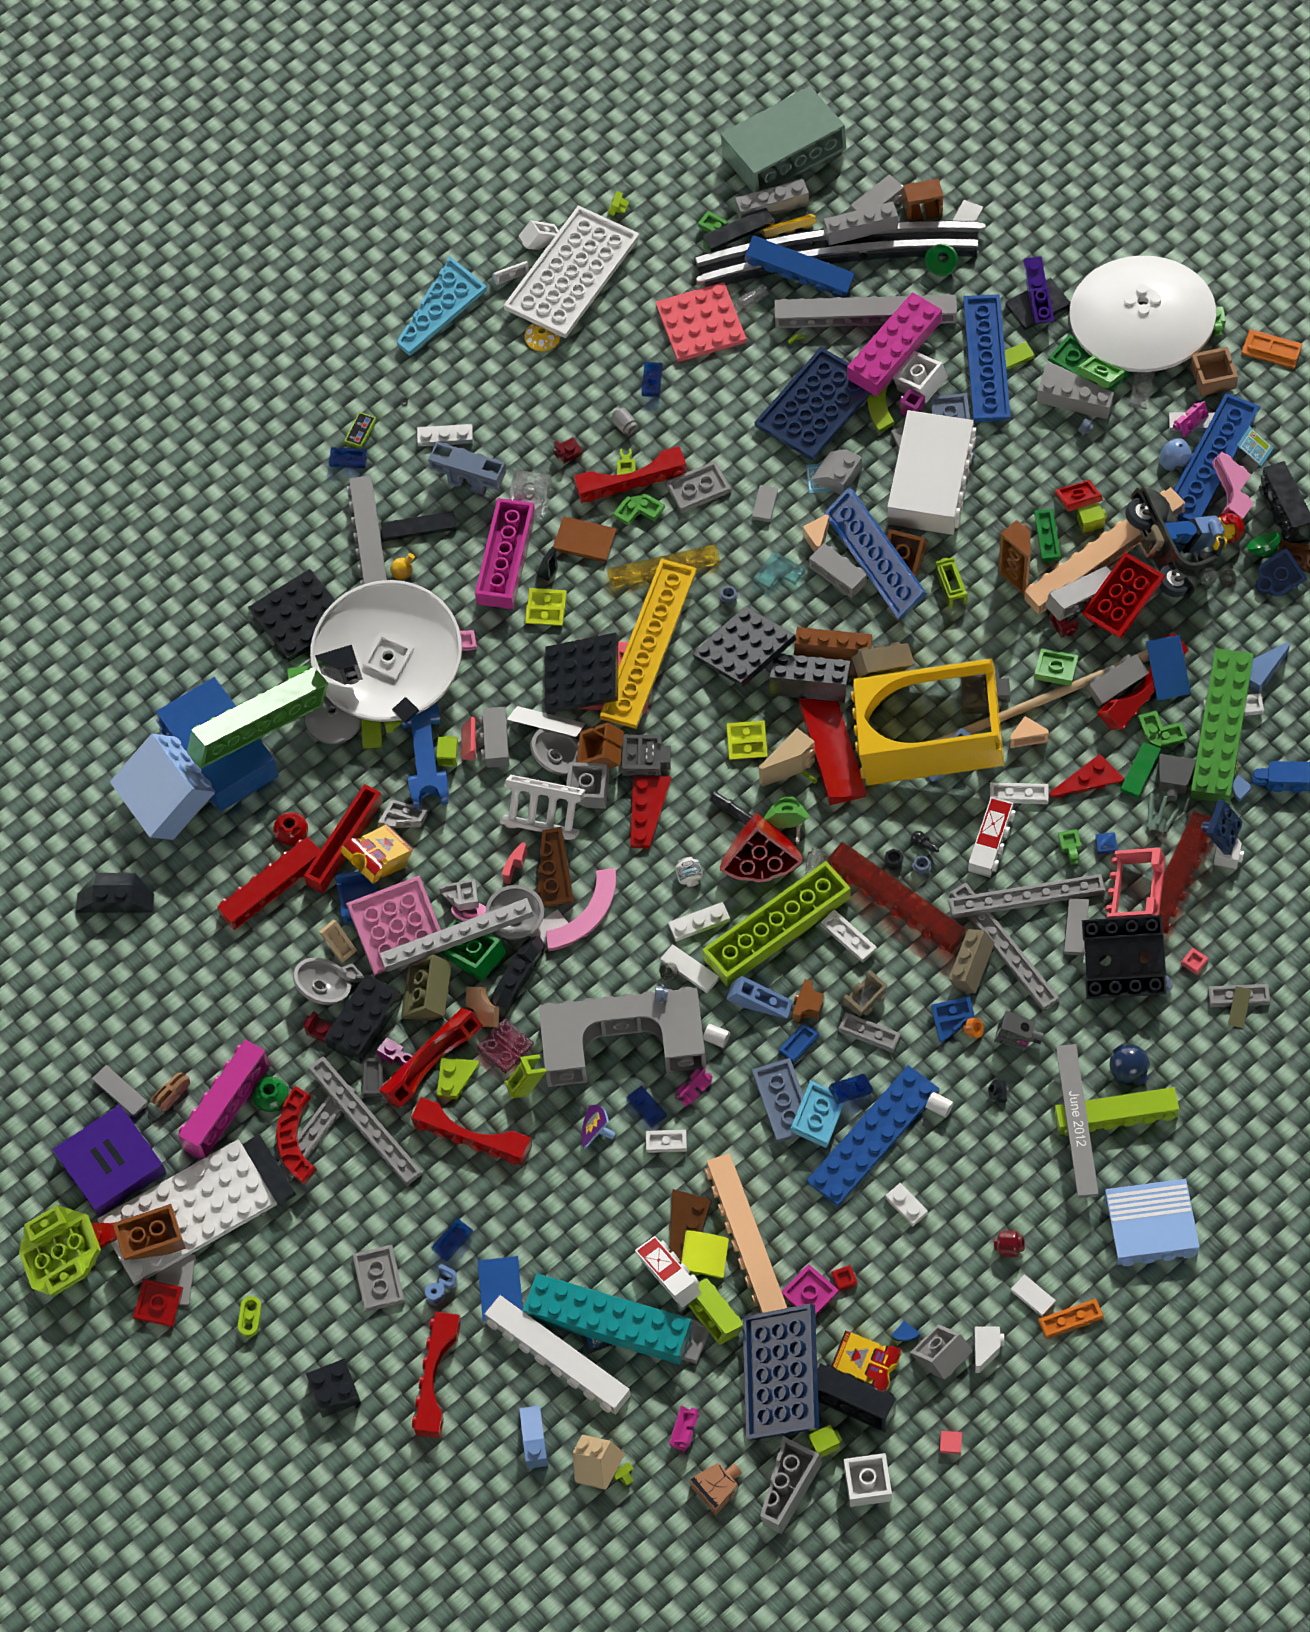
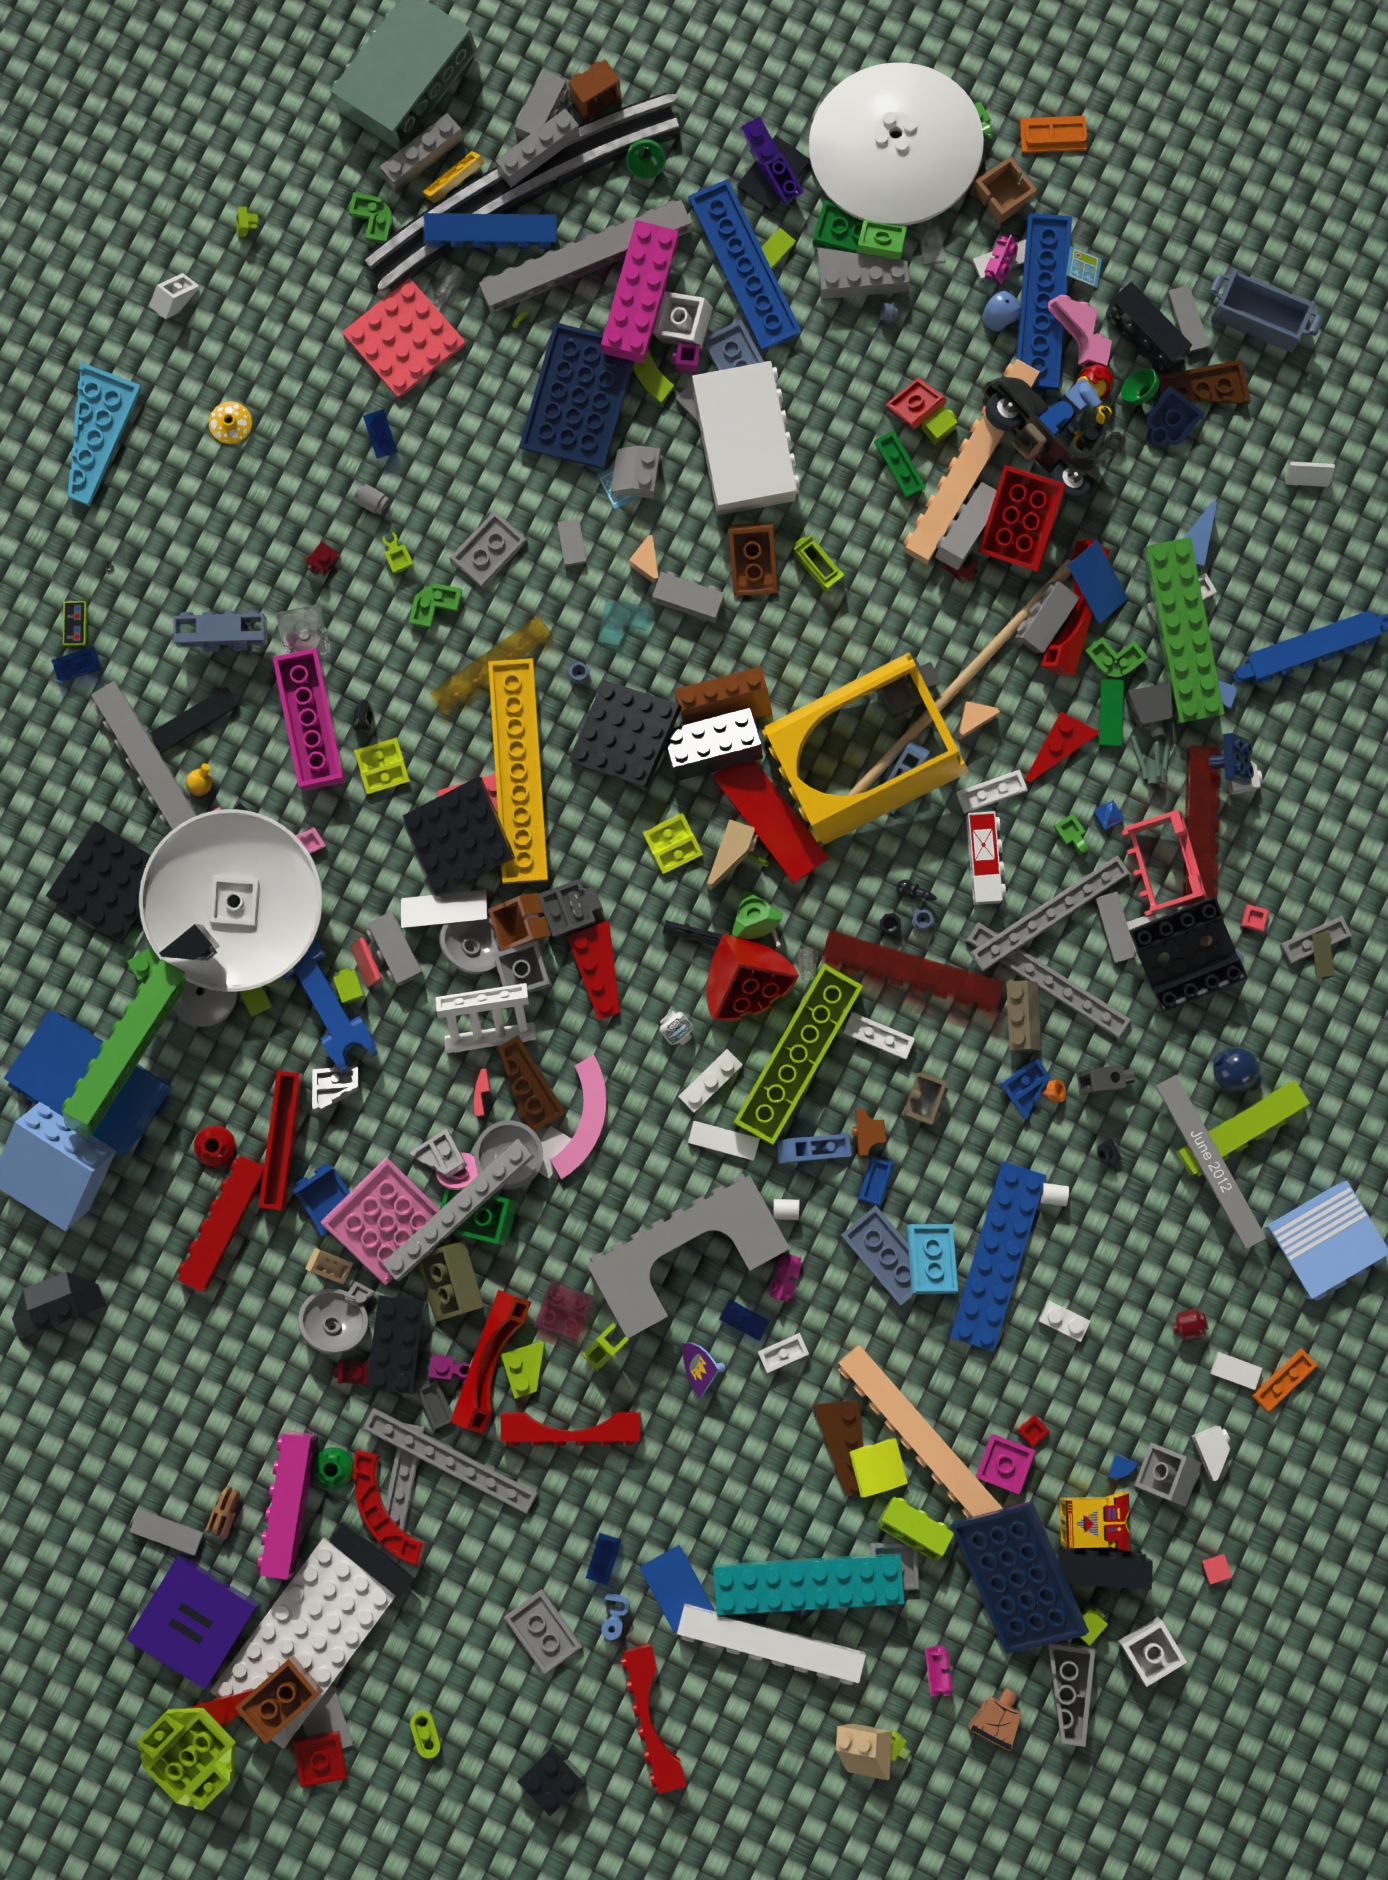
camera: 25 degrees left, 20 degrees up
yellow piece [341,824,413,884] -> none
black tile [392,697,419,724] -> none
white plate [417,424,473,447] -> none
medium nougat tile [466,987,499,1027] -> none
black brick [489,935,545,1019] -> none
white slope [492,261,529,285] -> none
white plate [504,205,640,338] -> none
medium blue slope [519,1405,548,1469] -> none
dark orange tile [553,516,617,563] -> none
red arch [574,446,687,503] -> none
white brick [635,1236,702,1308] -> none
sand blue plate [655,984,668,1004] -> none
clear smoke axle [659,962,679,981] -> none
black tile [703,208,775,252] -> none
blue plate [824,488,927,620] -> none
clear blue plate [828,1073,873,1104] -> none
light grey tile [838,1012,901,1053] -> none
dark tan brick [852,642,915,678] -> none
white sticker [953,200,983,221] -> none
dark orange slope [998,520,1031,595] -> none
bright green plate [1034,648,1079,686] -> none

